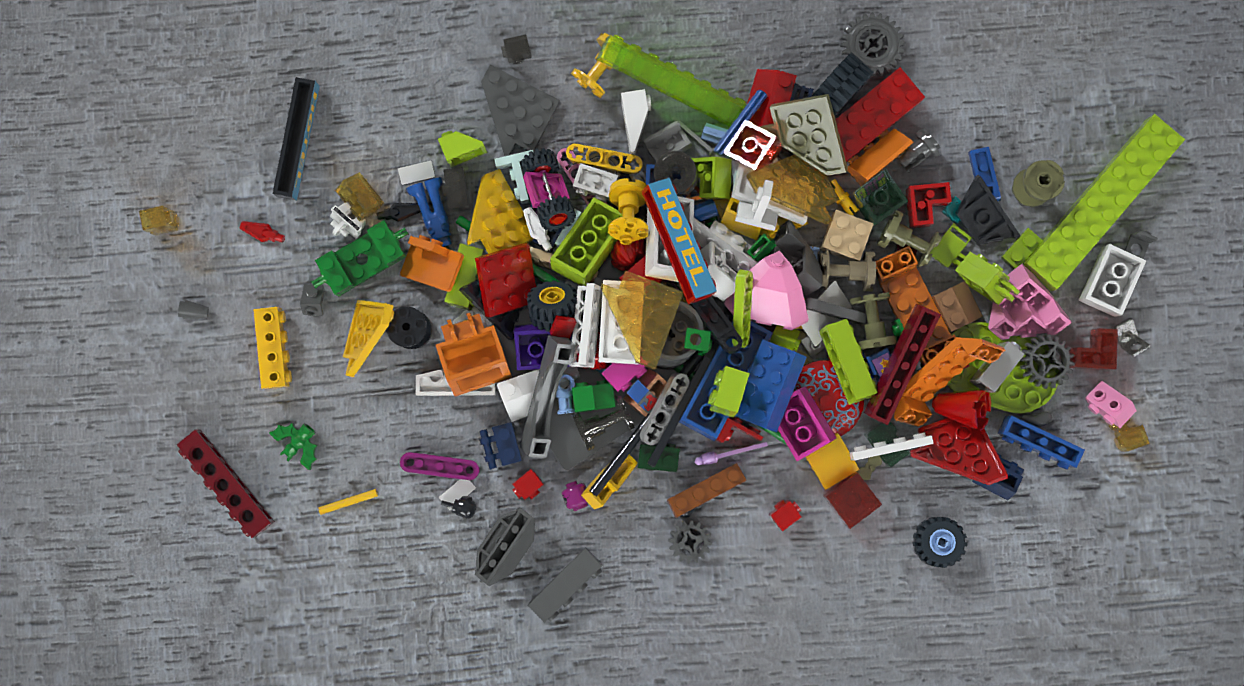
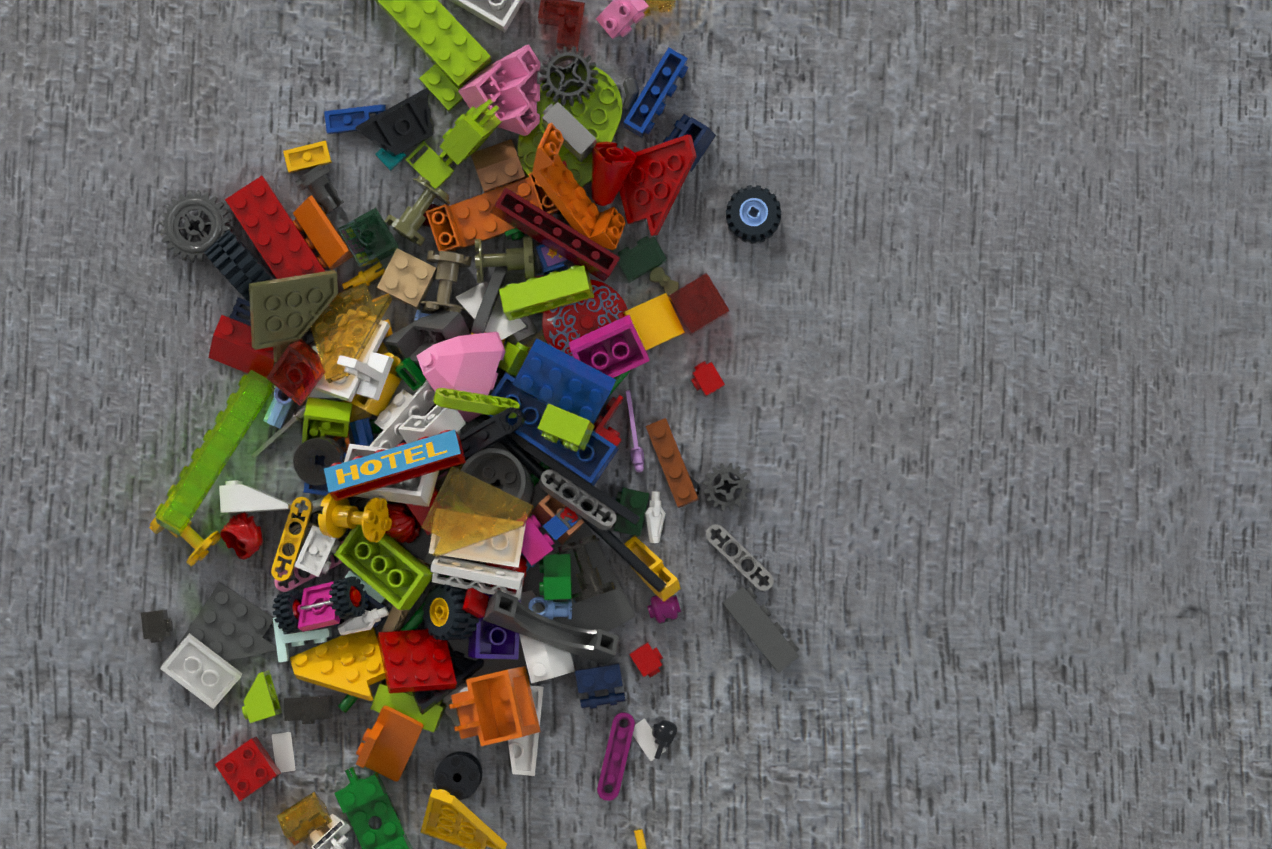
camera: 90 degrees left, 0 degrees up
black piece [376,203,421,222] -> none
blue piece [406,177,452,247] -> none
dark grey wedge [475,508,535,586] -> none
light grey bracket [644,121,692,165] -> none
green bracket [684,328,712,356] -> none
blue axle [714,90,767,157] -> none
white plate [849,433,933,461] -> none
red brick [905,182,952,229] -> none
olive piece [1012,160,1065,207] -> none
none -> white plate [160,633,242,709]
none -> red brick [215,736,281,801]
none -> red hair [220,512,263,560]
none -> yellow plate [283,140,332,173]
none -> white piece [645,491,666,543]
none -> light grey beam [706,524,774,591]

